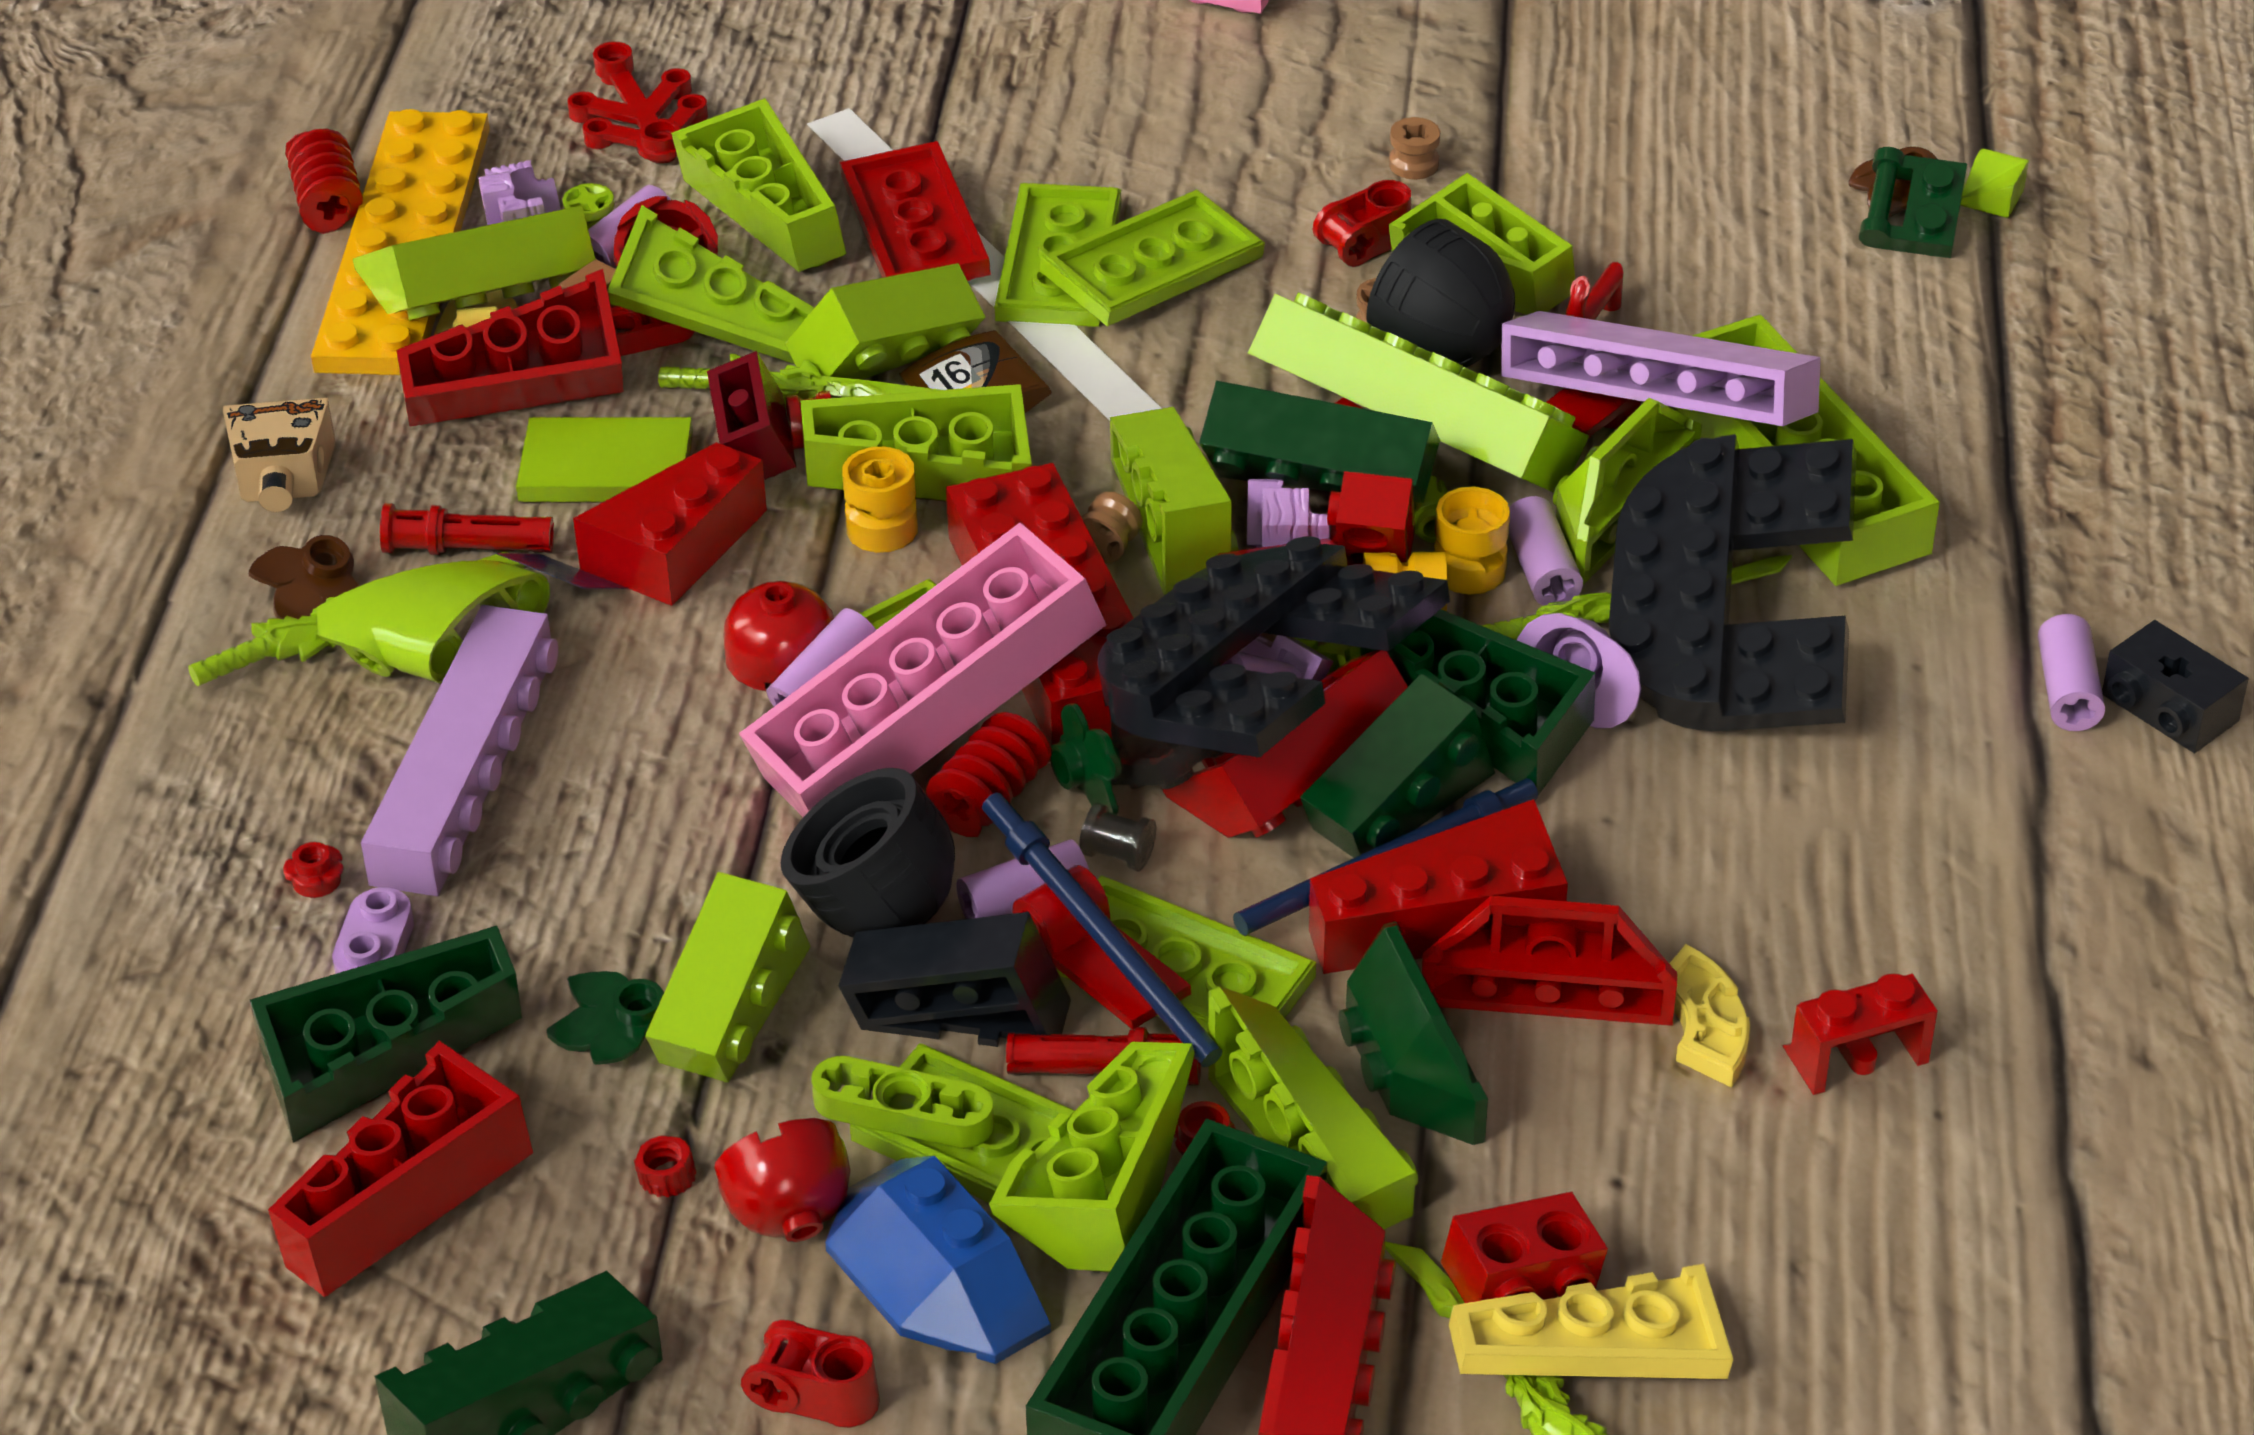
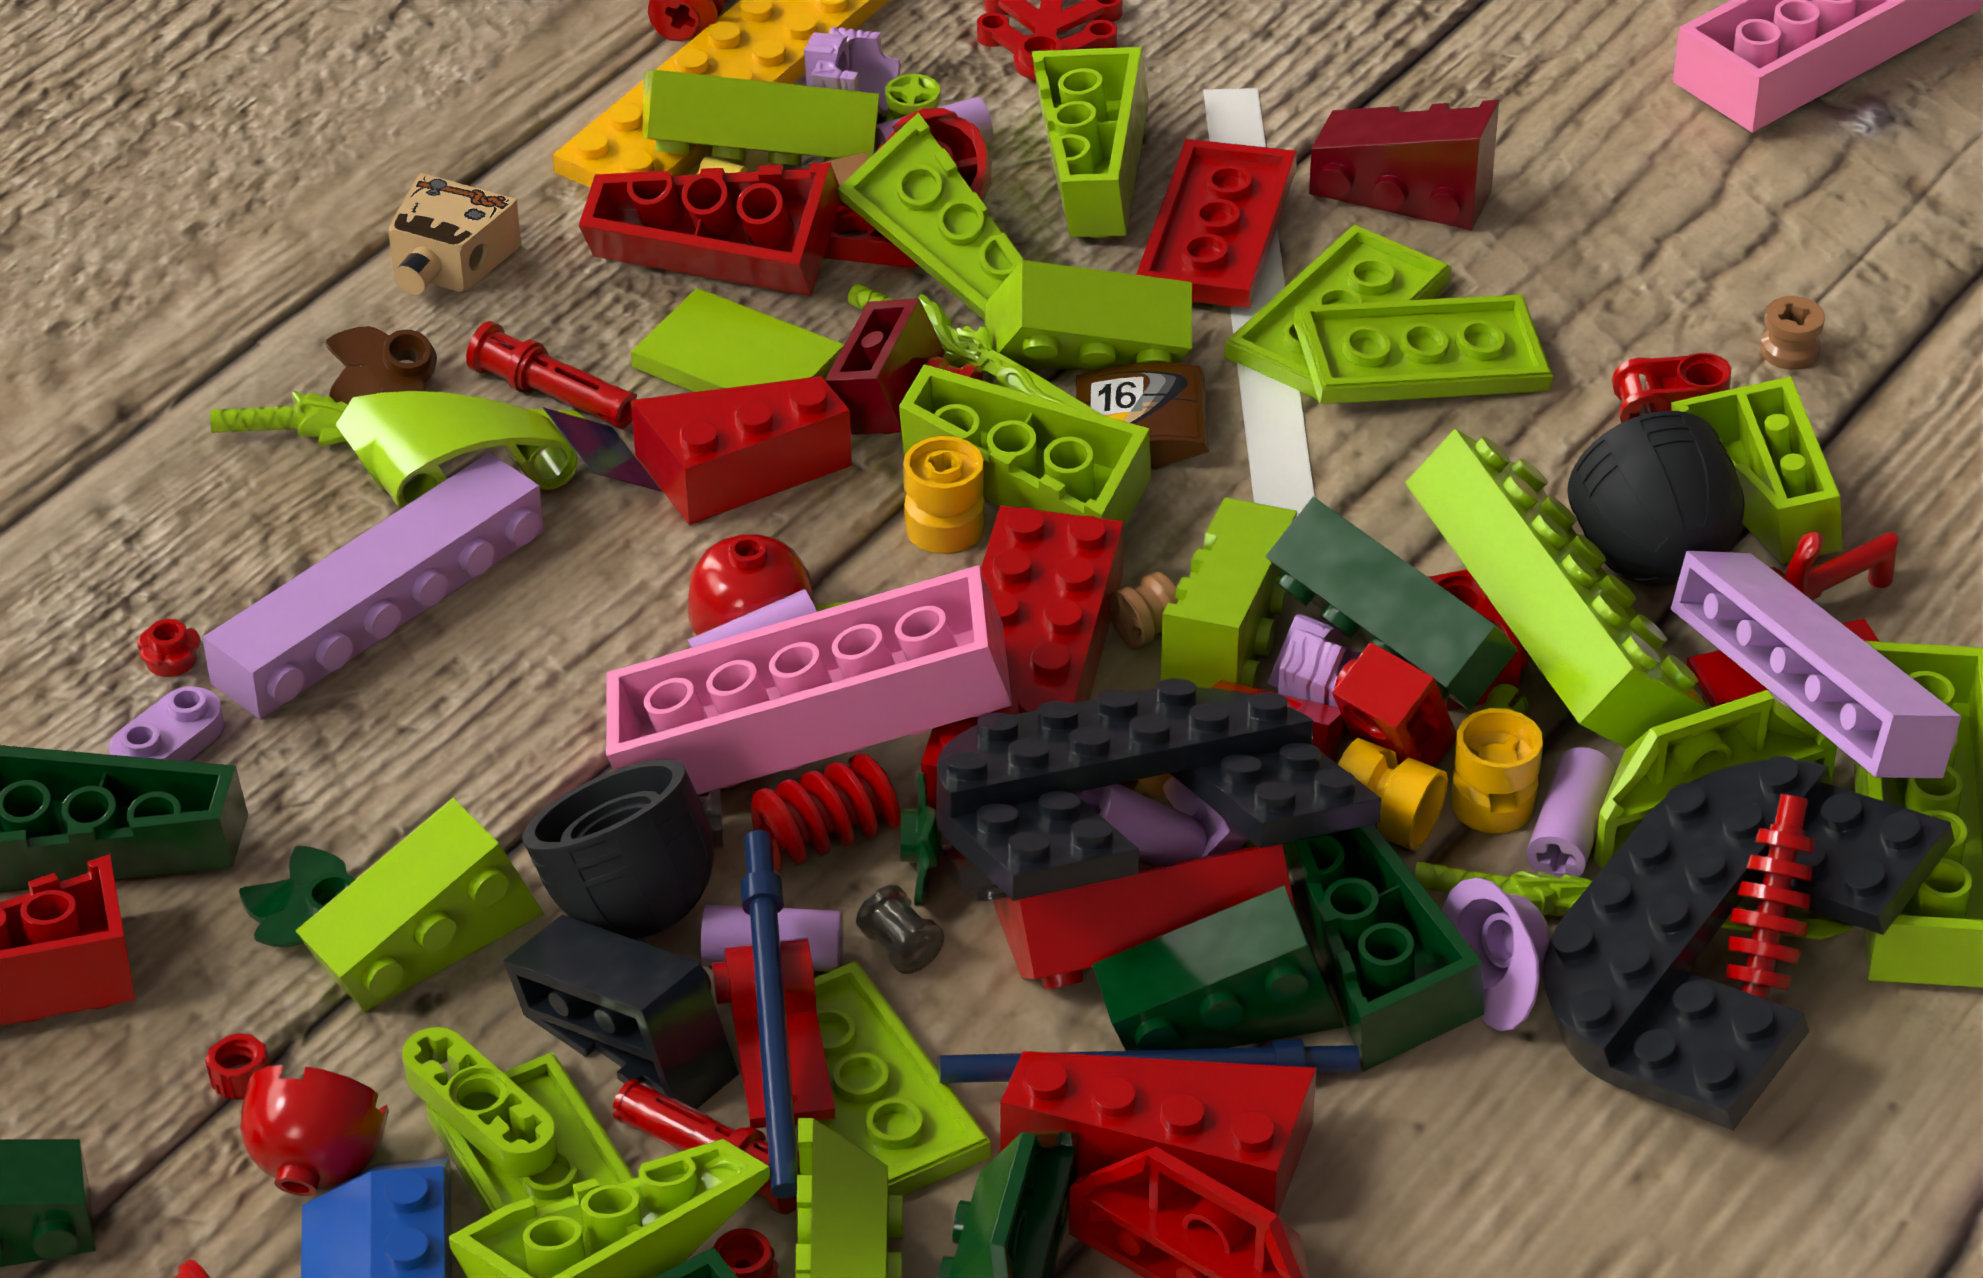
camera: 30 degrees right, 0 degrees up
none -> dark red wedge [1309,100,1499,231]
none -> red piece [1726,794,1815,1005]

